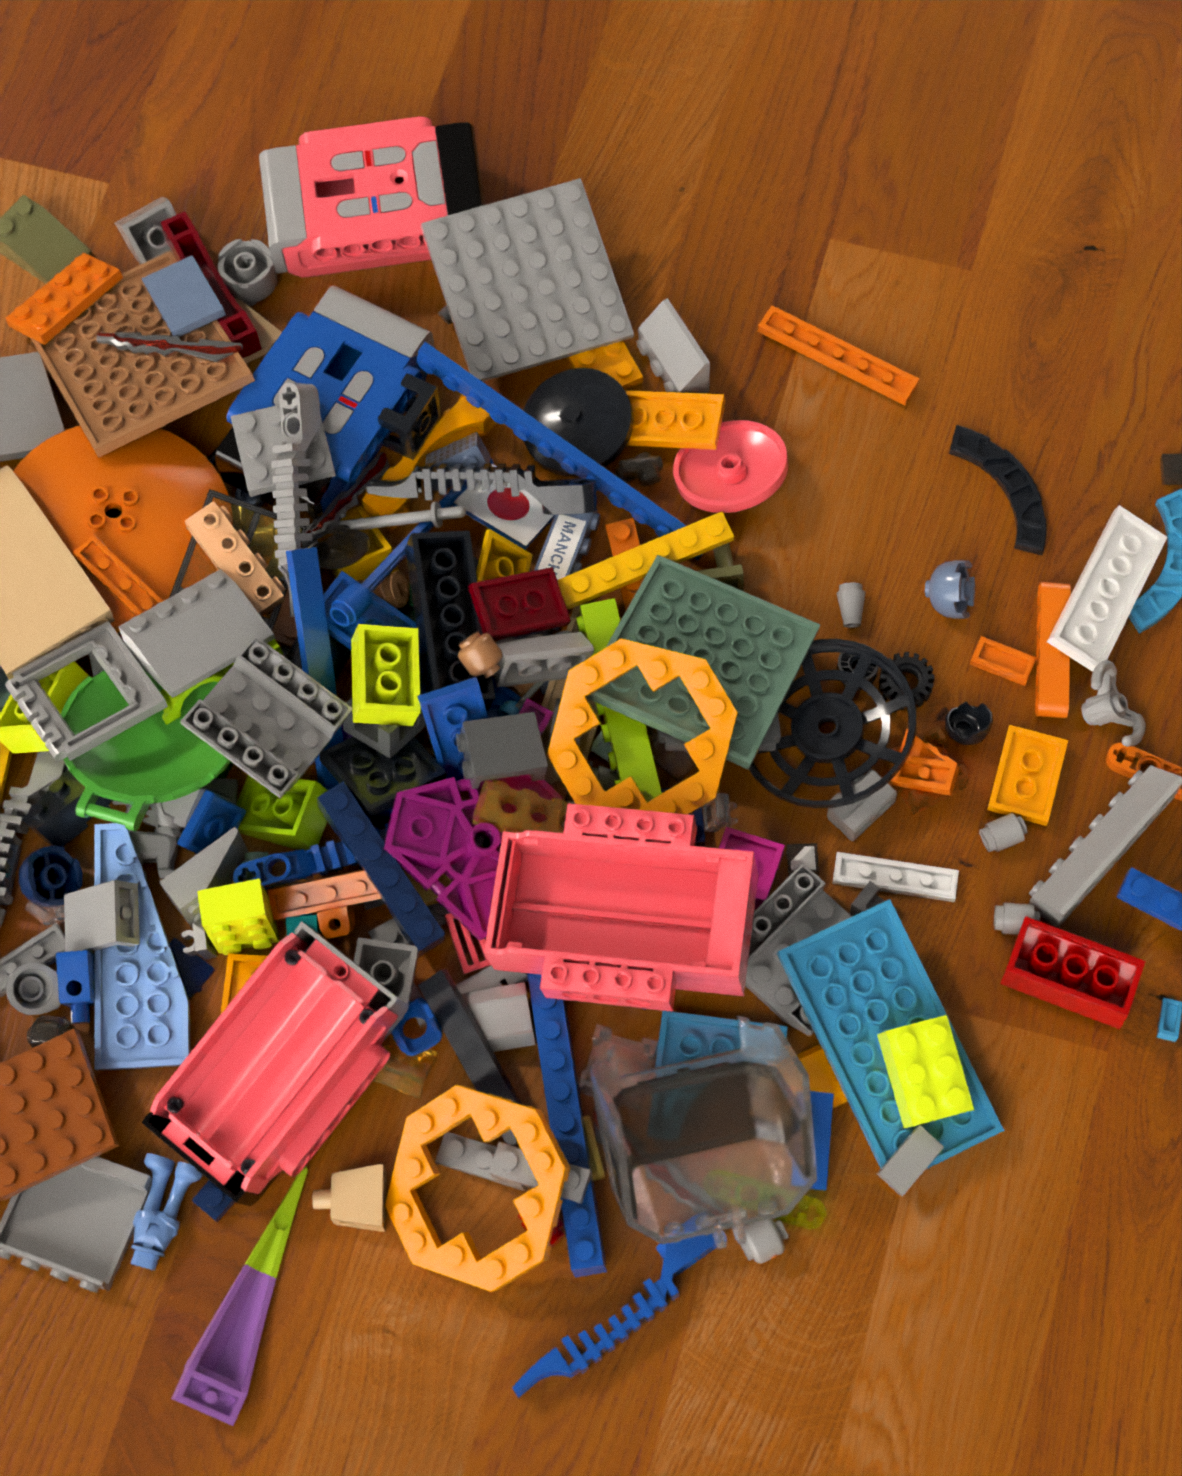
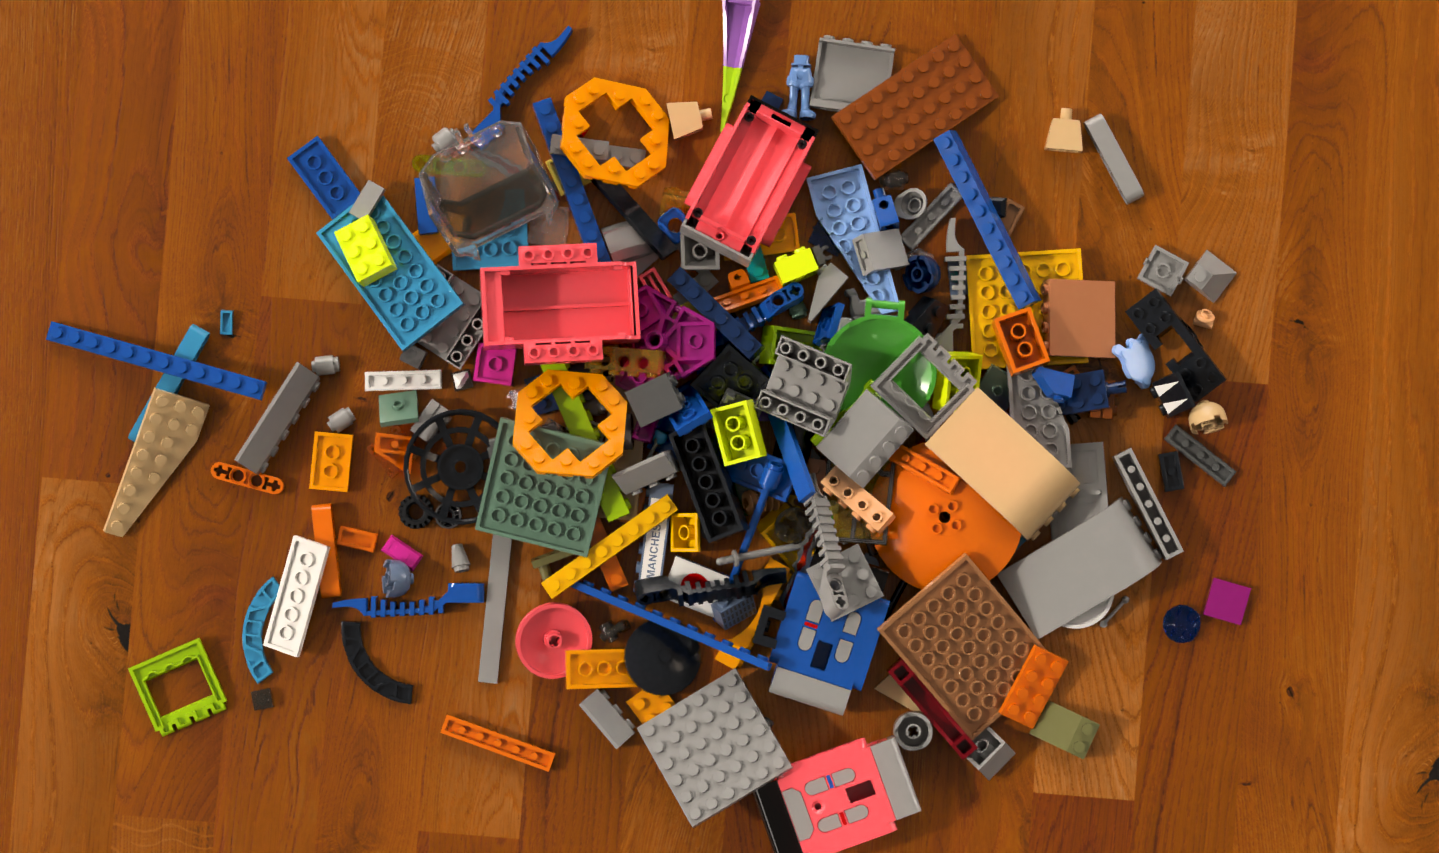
camera: 170 degrees right, 20 degrees up
dark grey sword [97,332,243,362] -> none
sand blue tile [142,255,226,337] -> none
medium nougat head [458,631,503,678] -> none
dark red tile [468,567,571,640] -> none
black hair [945,701,993,745] -> none
red slope [1000,916,1146,1029] -> none
light grey piece [1081,660,1146,747] -> none
none -> blue plate [287,136,360,220]
none -> blue piece [332,583,484,618]
none -> sand green plate [379,390,419,427]
none -> dark pink tile [381,535,423,571]
none -> light grey tile [478,534,512,684]

